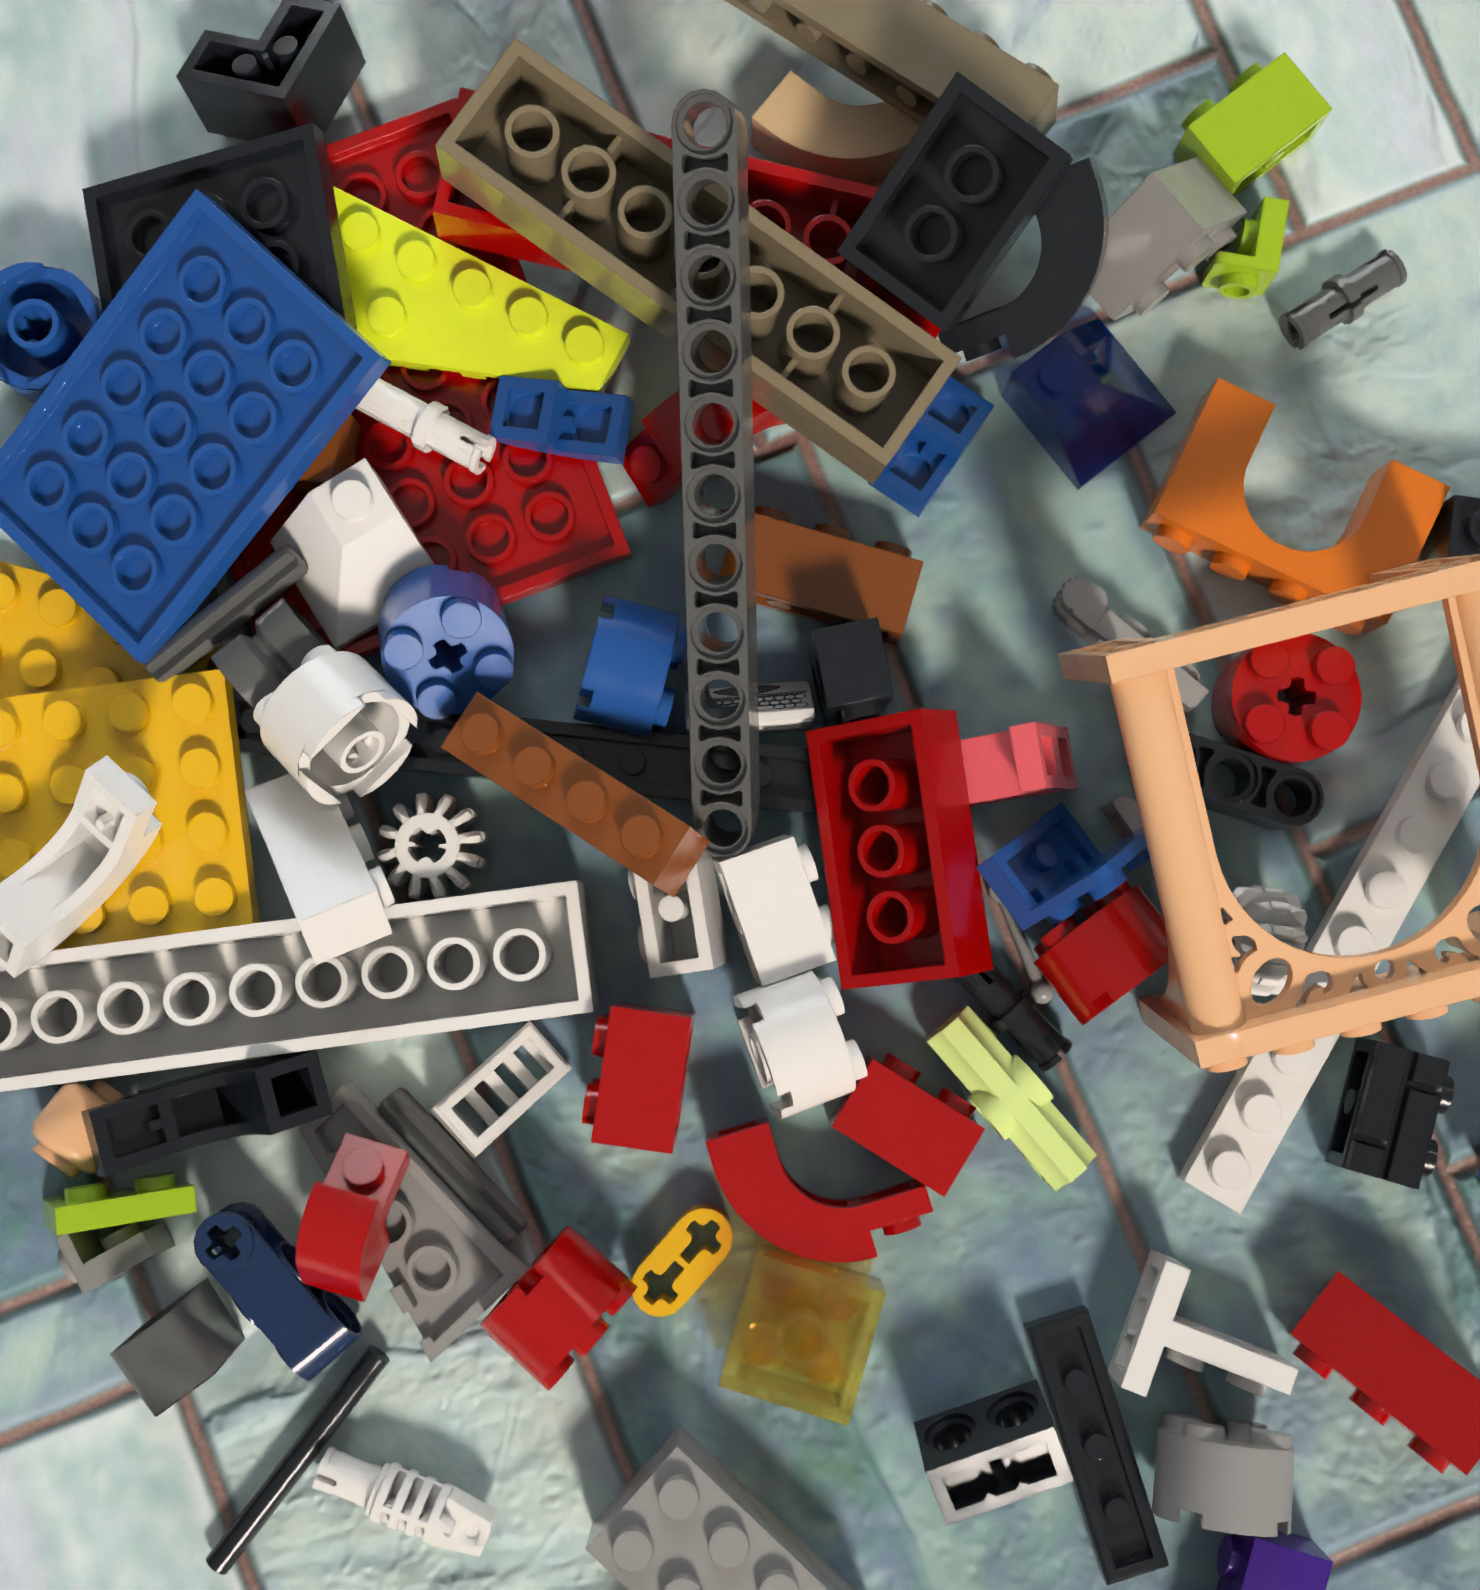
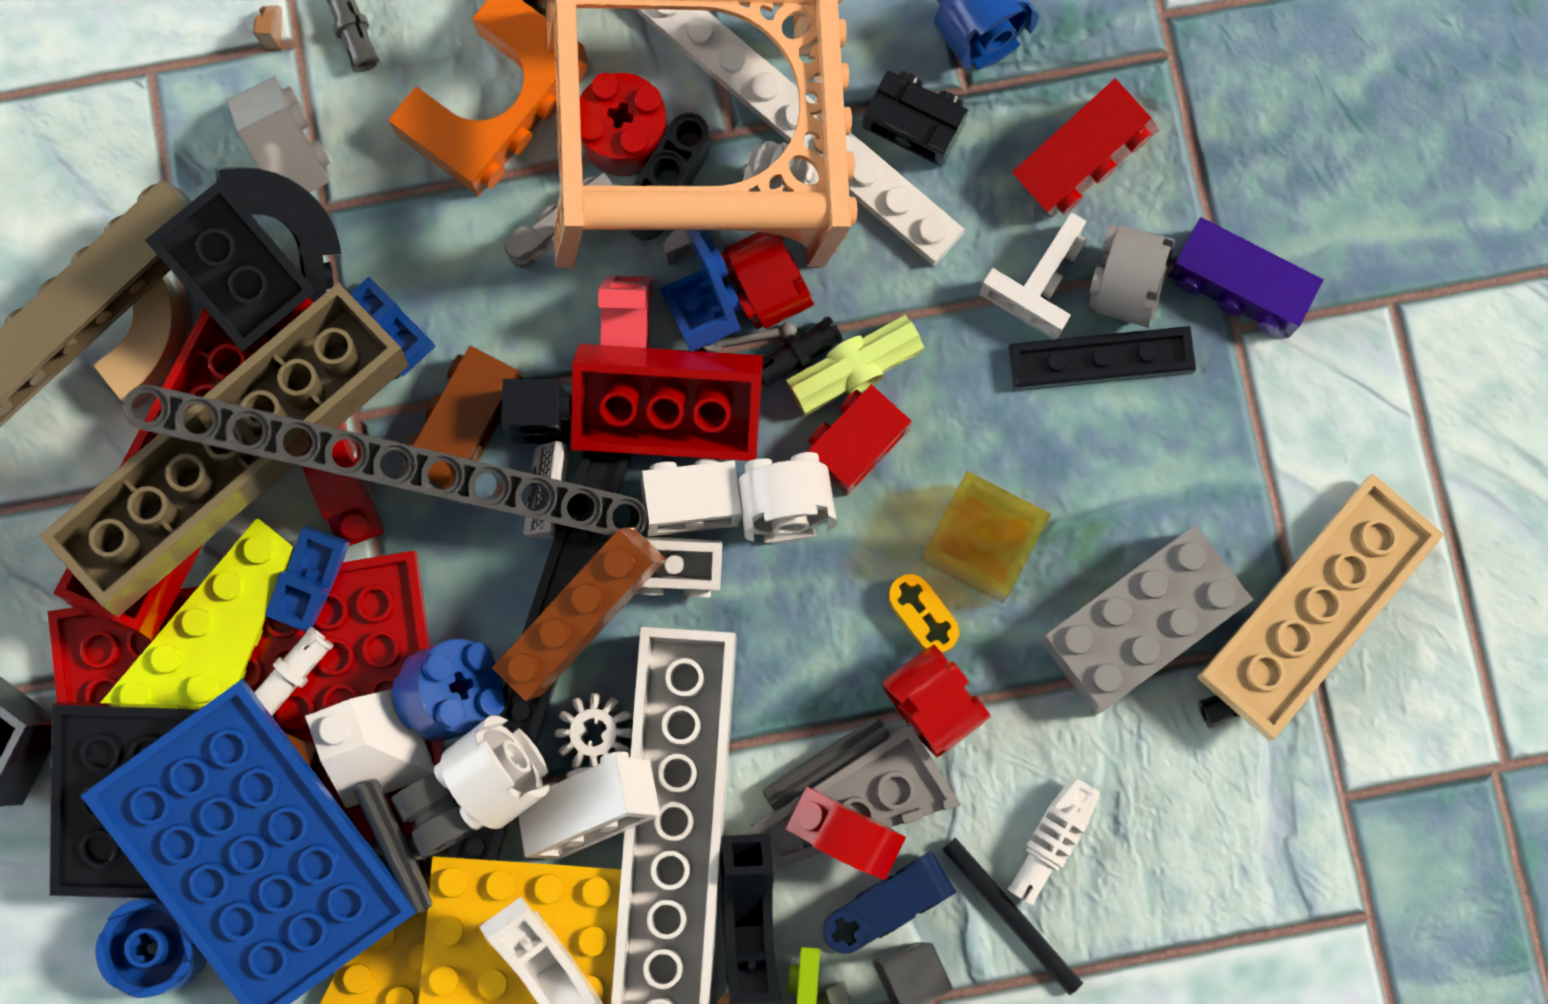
camera: 75 degrees left, 5 degrees down
white slope [429,1021,572,1159] -> none
blue brick [573,594,687,738] -> none
red brick [582,1002,695,1154] -> none
red arch [705,1116,933,1263] -> none
black brick [914,1379,1074,1526] -> none
clear blue slope [1001,318,1177,490] -> none
lime brick [1173,52,1332,197] -> none
lime bracket [1202,196,1290,299] -> none
none -> medium nougat tile [253,5,282,51]

